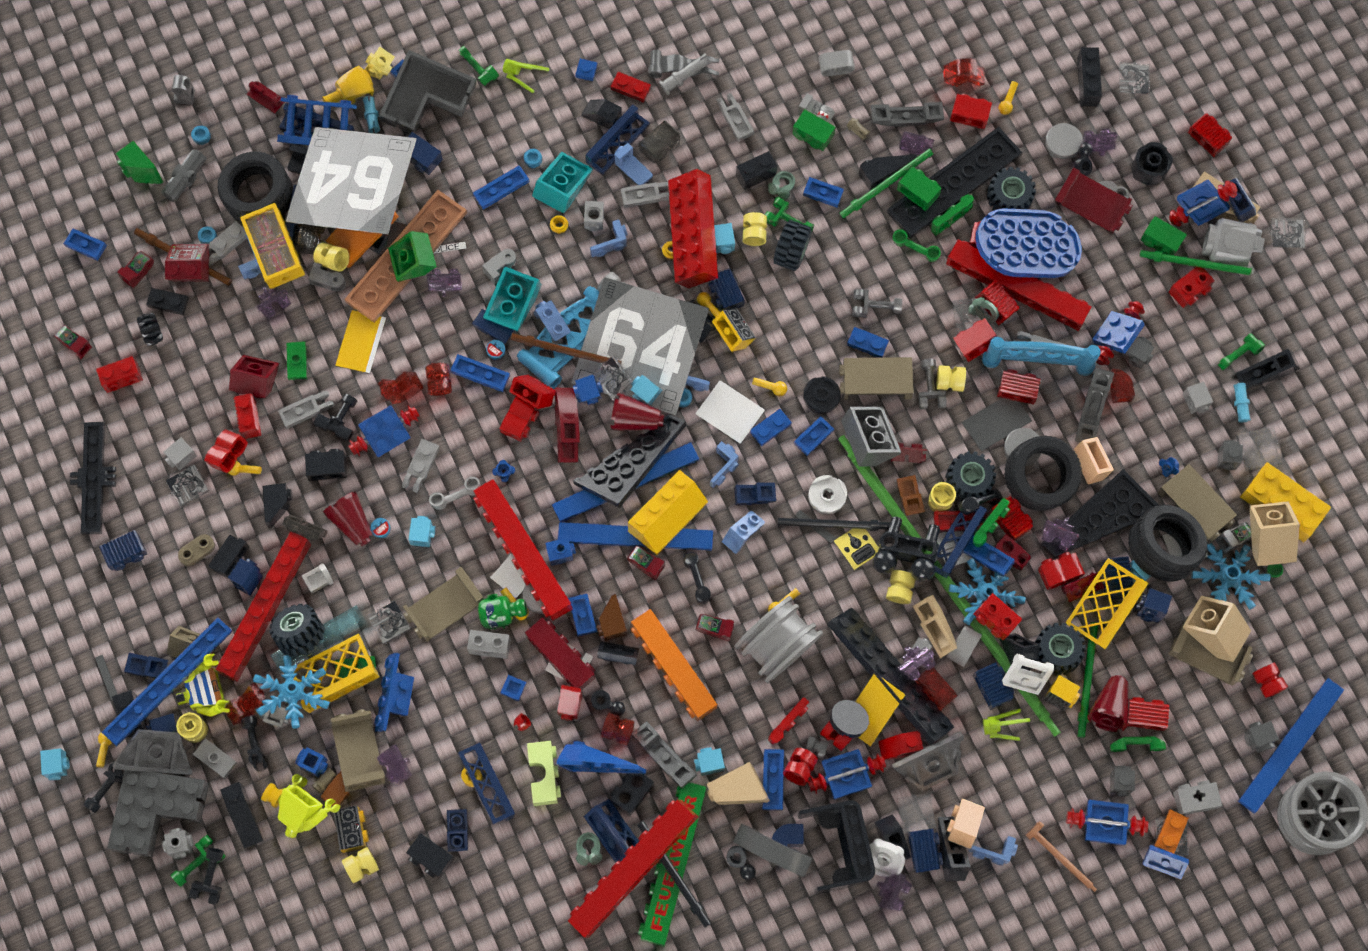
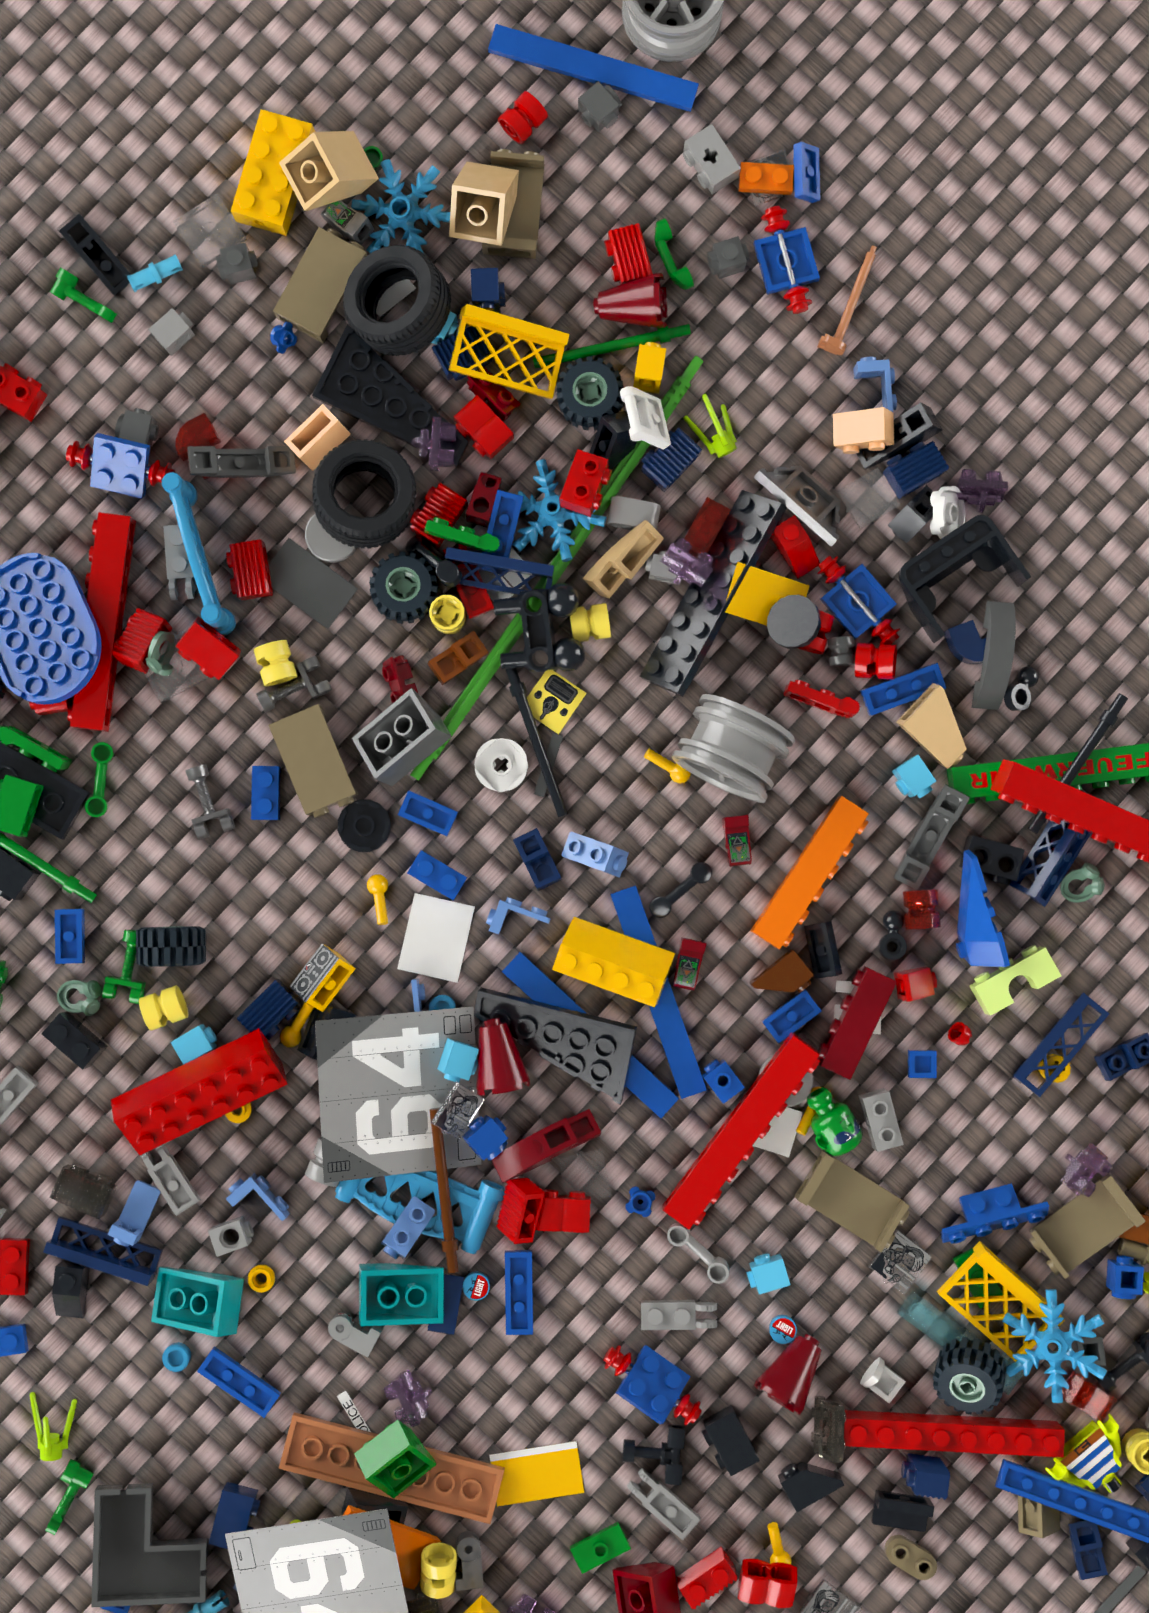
camera: 115 degrees left, 15 degrees up
clear red brick [378,372,424,404] -> none
clear red wheel [425,363,452,396] -> none

